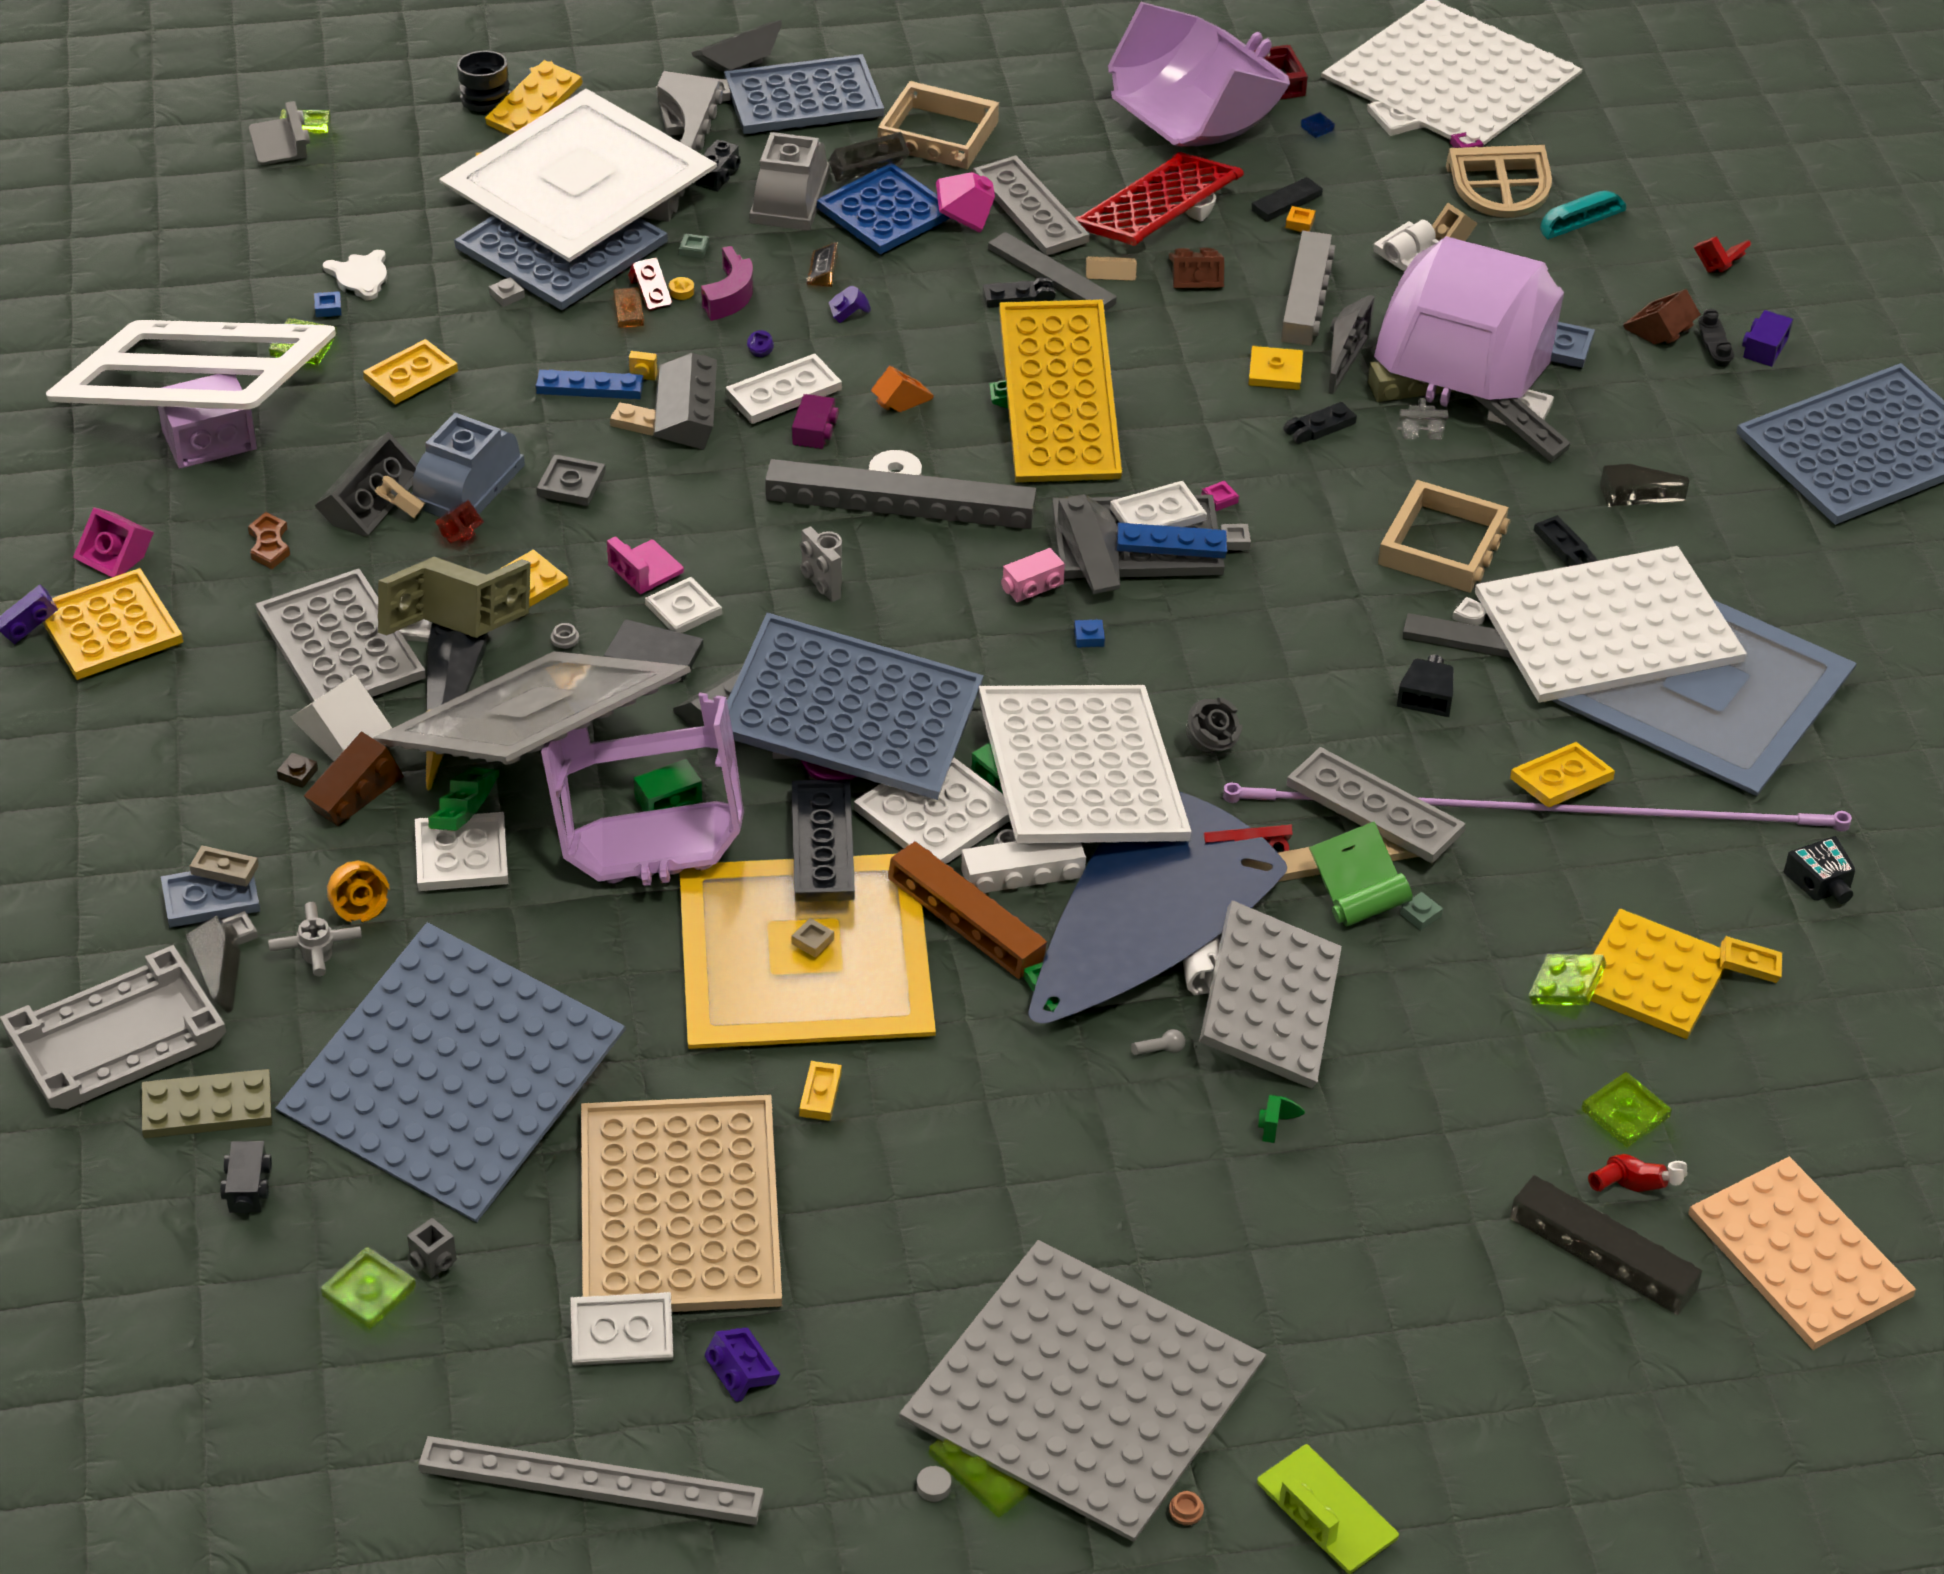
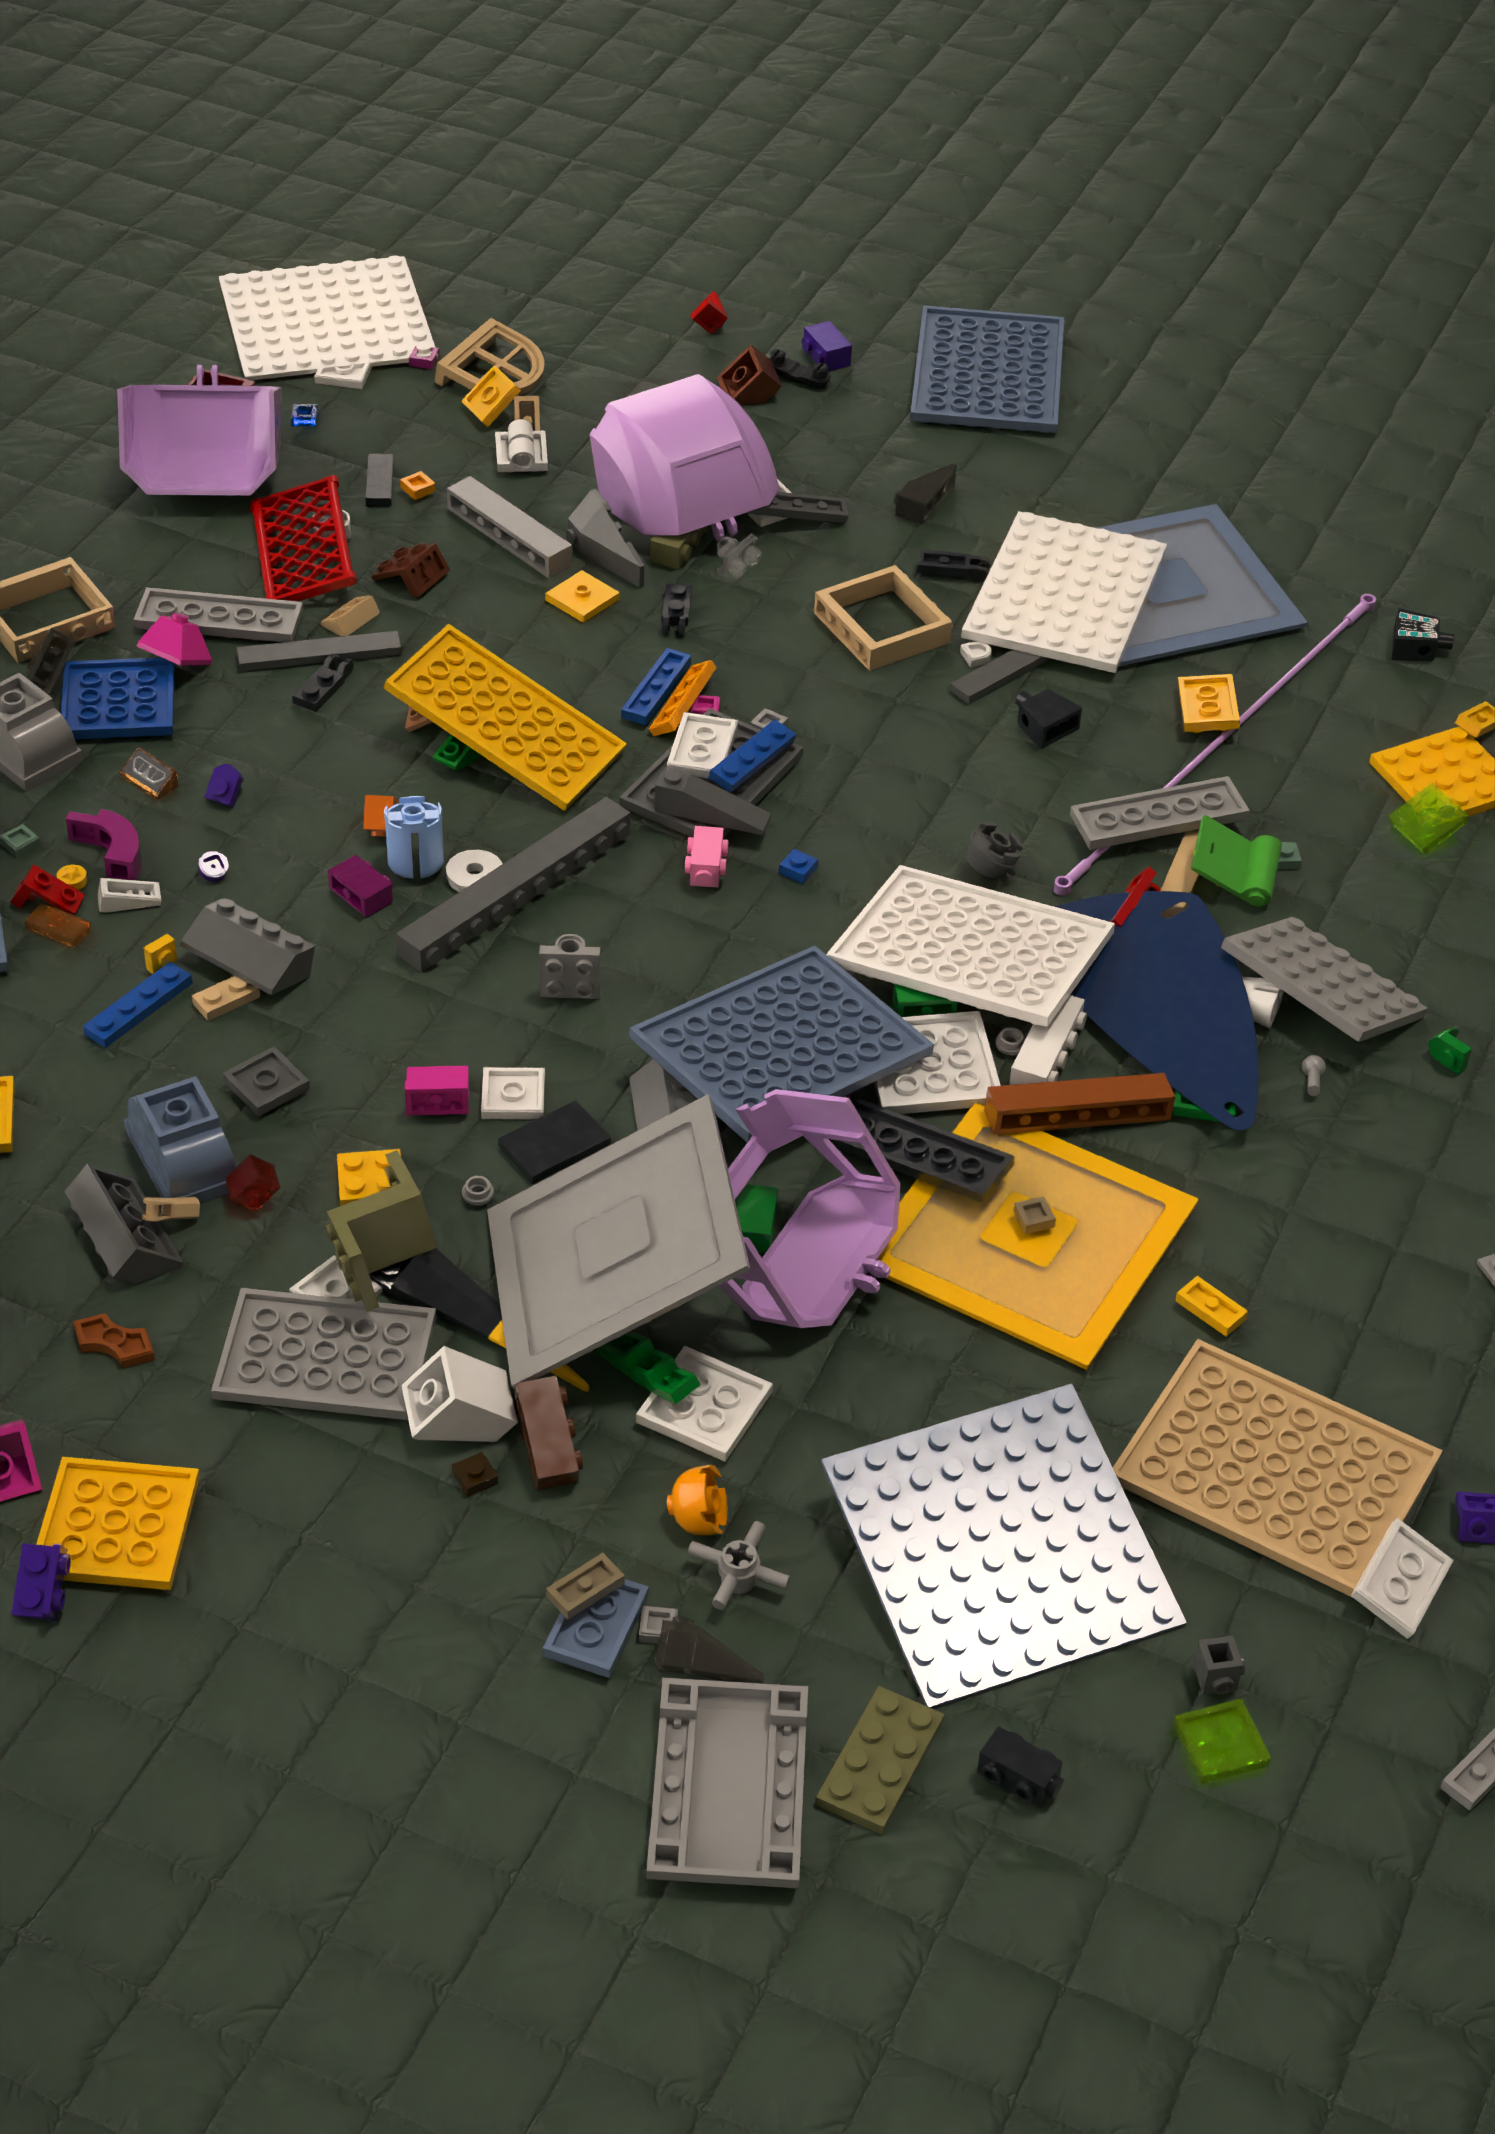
camera: 55 degrees left, 0 degrees up
white plate [725,353,842,424] -> none
teal brick [1540,191,1626,240] -> none
none -> white slope [98,878,161,912]
none -> light blue cylinder [384,796,444,879]
none -> yellow tile [461,365,522,427]
none -> blue plate [621,648,691,725]
none -> light orange tile [649,660,717,736]

